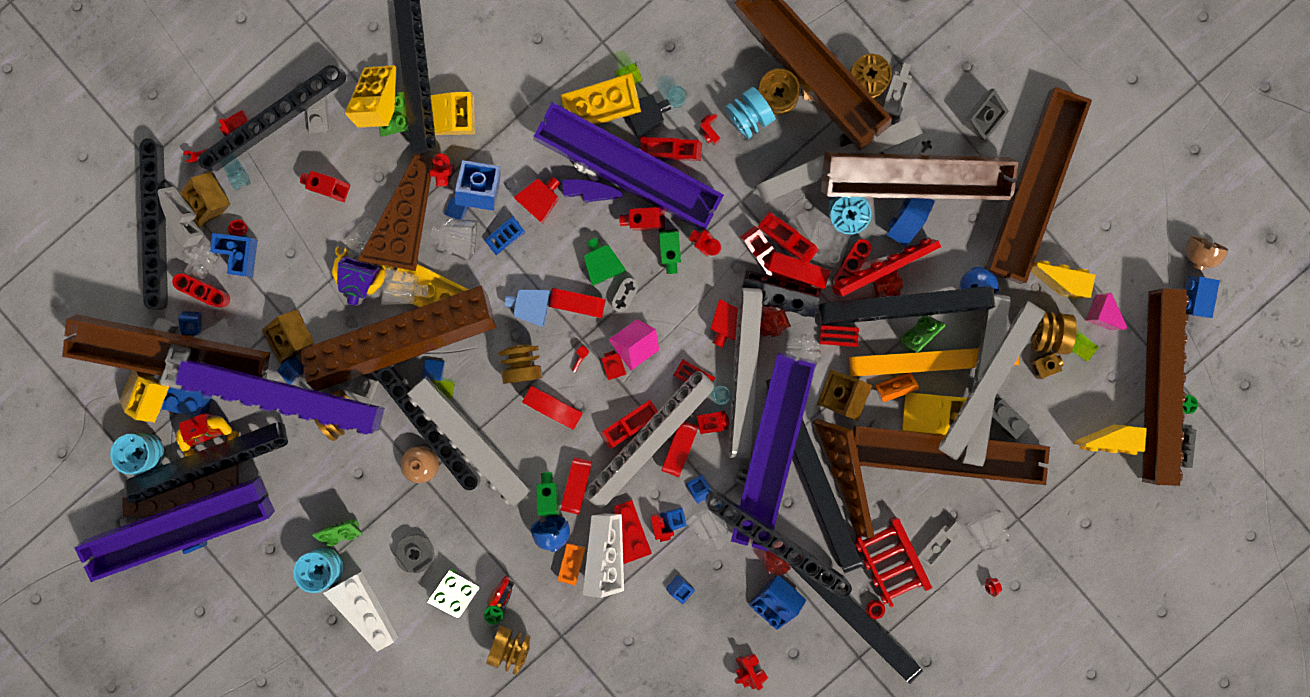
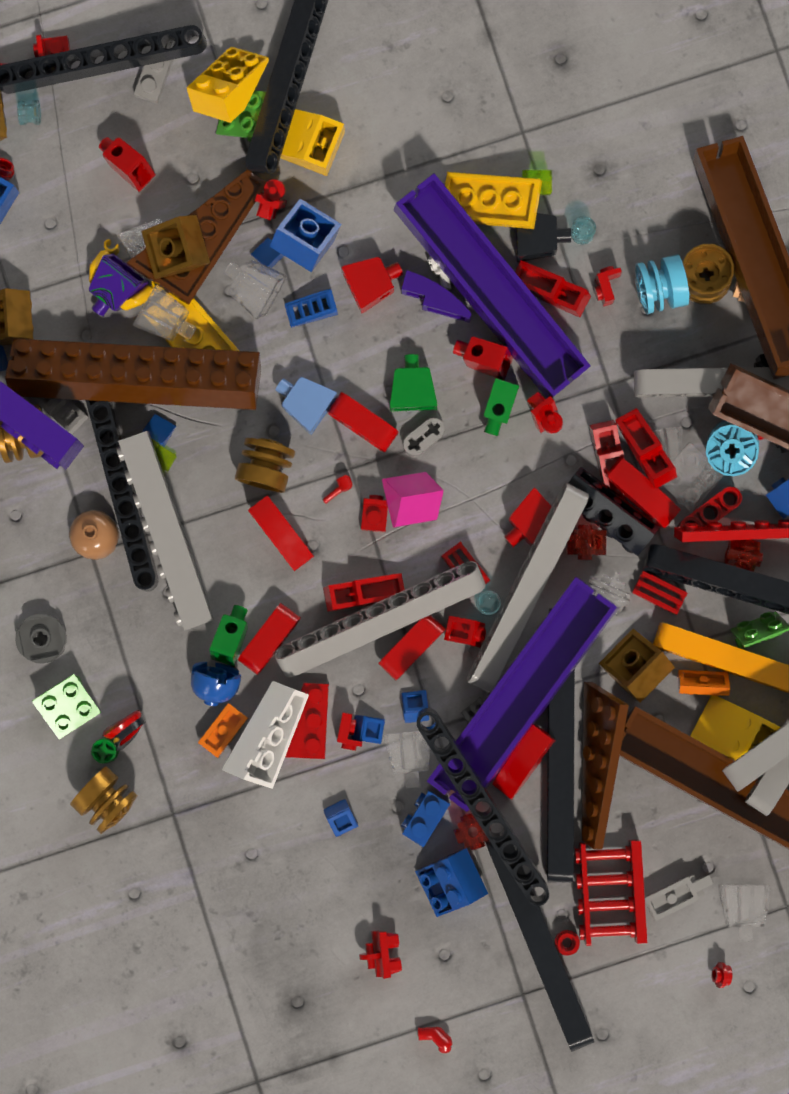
camera: 30 degrees right, 5 degrees down
none -> pearl gold slope [141,215,210,279]
none -> blue brick [401,790,450,848]
none -> red slope [492,724,555,800]

